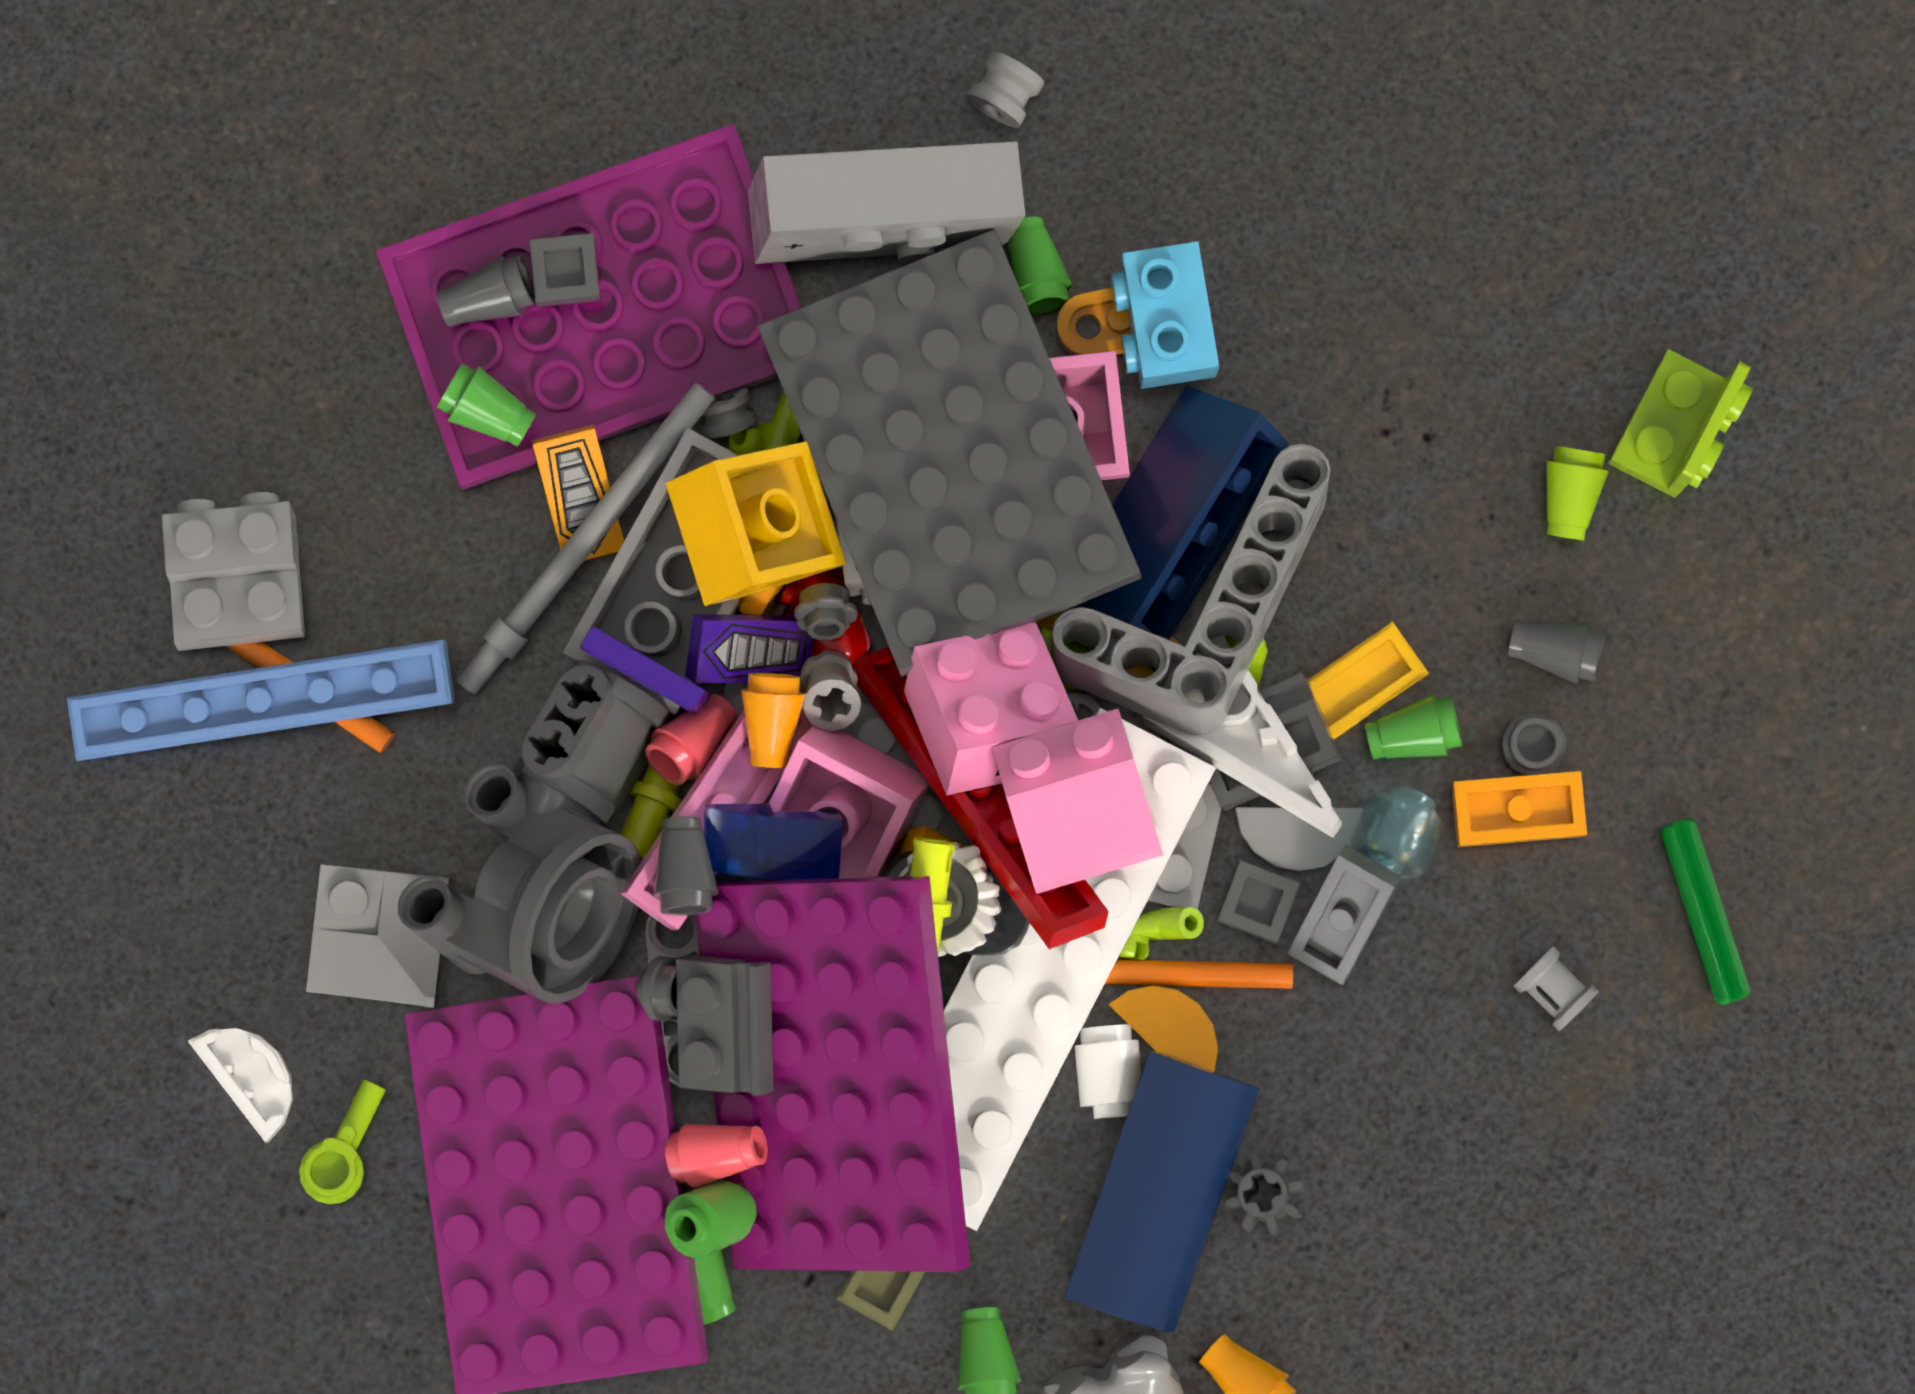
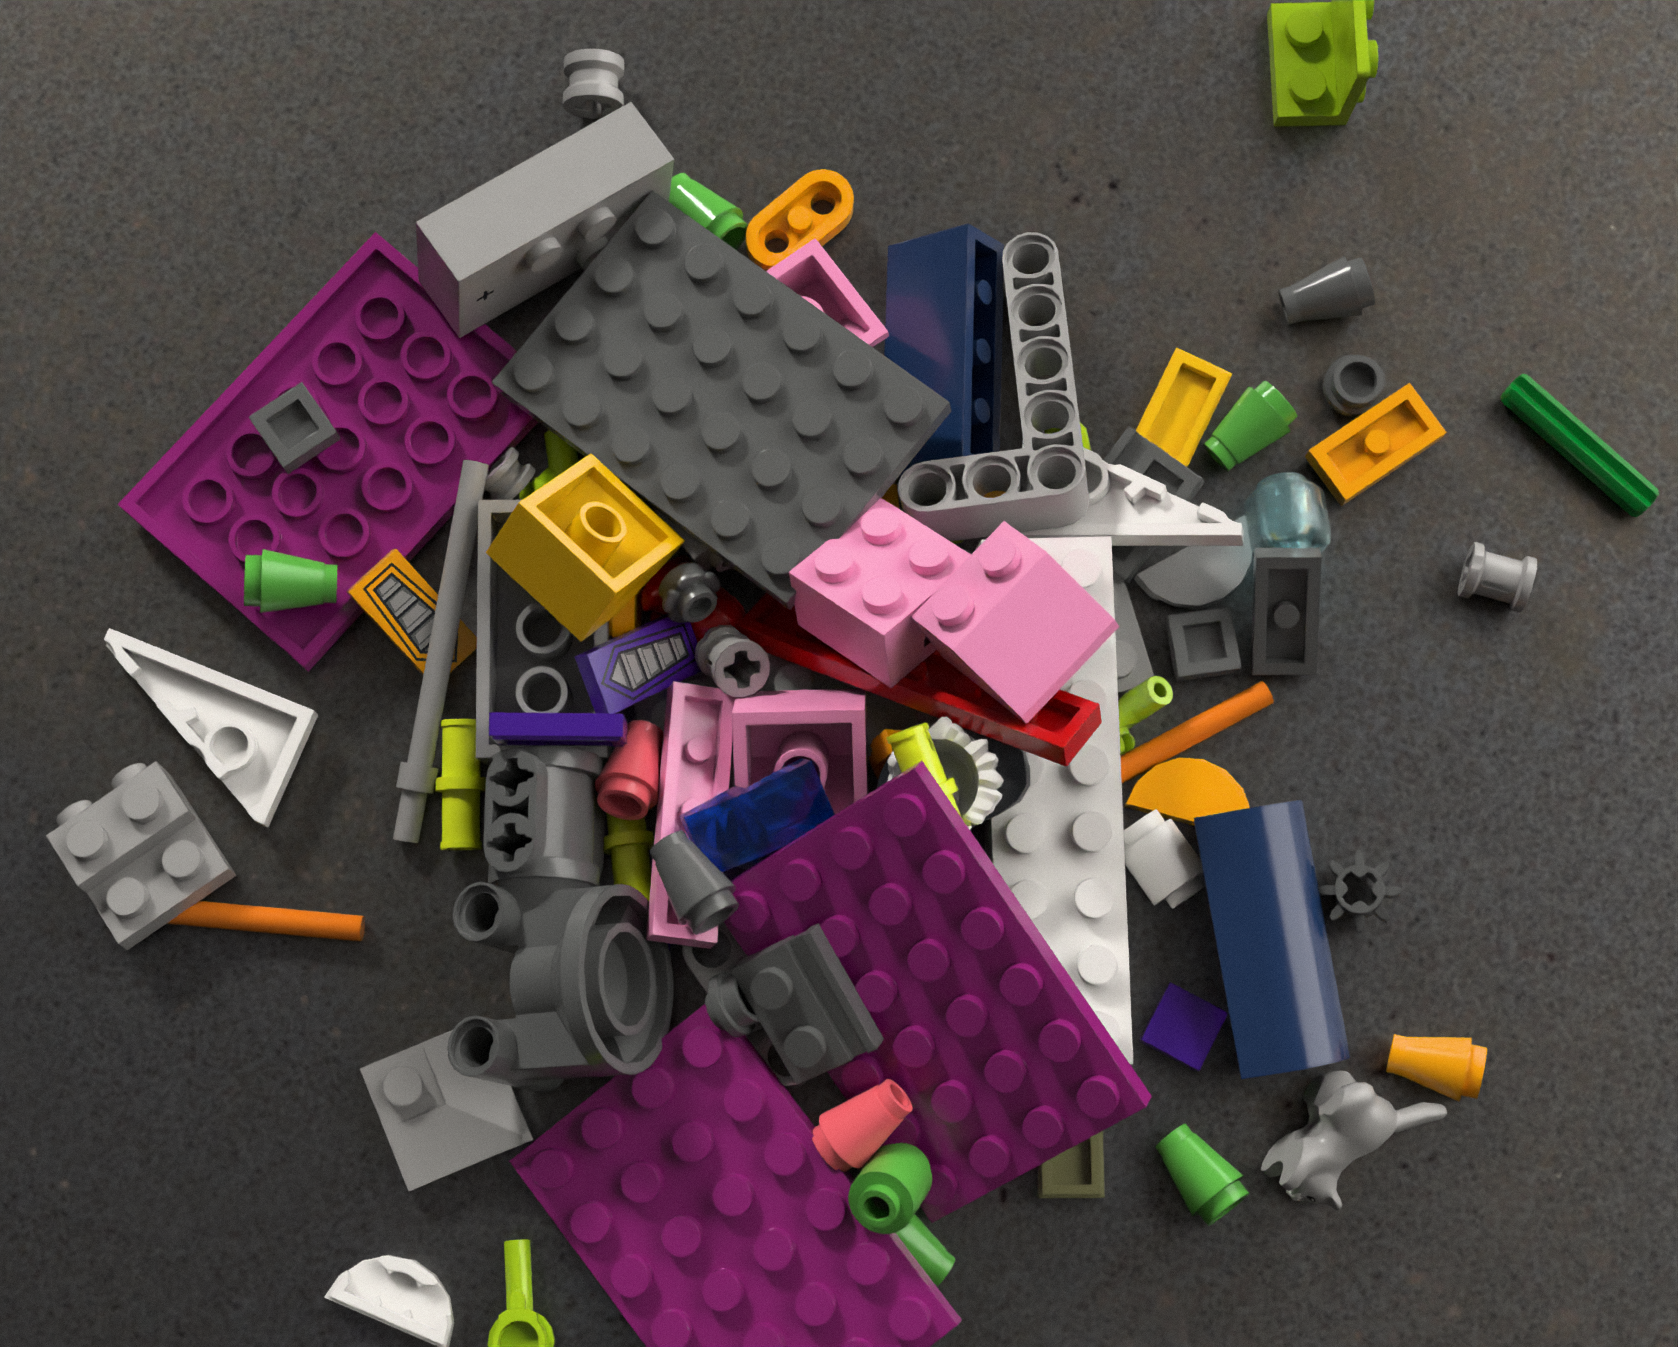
camera: 30 degrees left, 5 degrees down
medium blue tile [67,640,456,761] -> none
dark grey cone [436,255,536,327] -> none
light orange cone [741,673,806,768] -> none
medium azure brick [1111,241,1219,389] -> none
lime cone [1546,446,1609,541] -> none
none -> white wing [104,628,318,828]
none -> neon yellow pin [435,719,486,850]
none -> dark purple tile [1139,982,1228,1072]

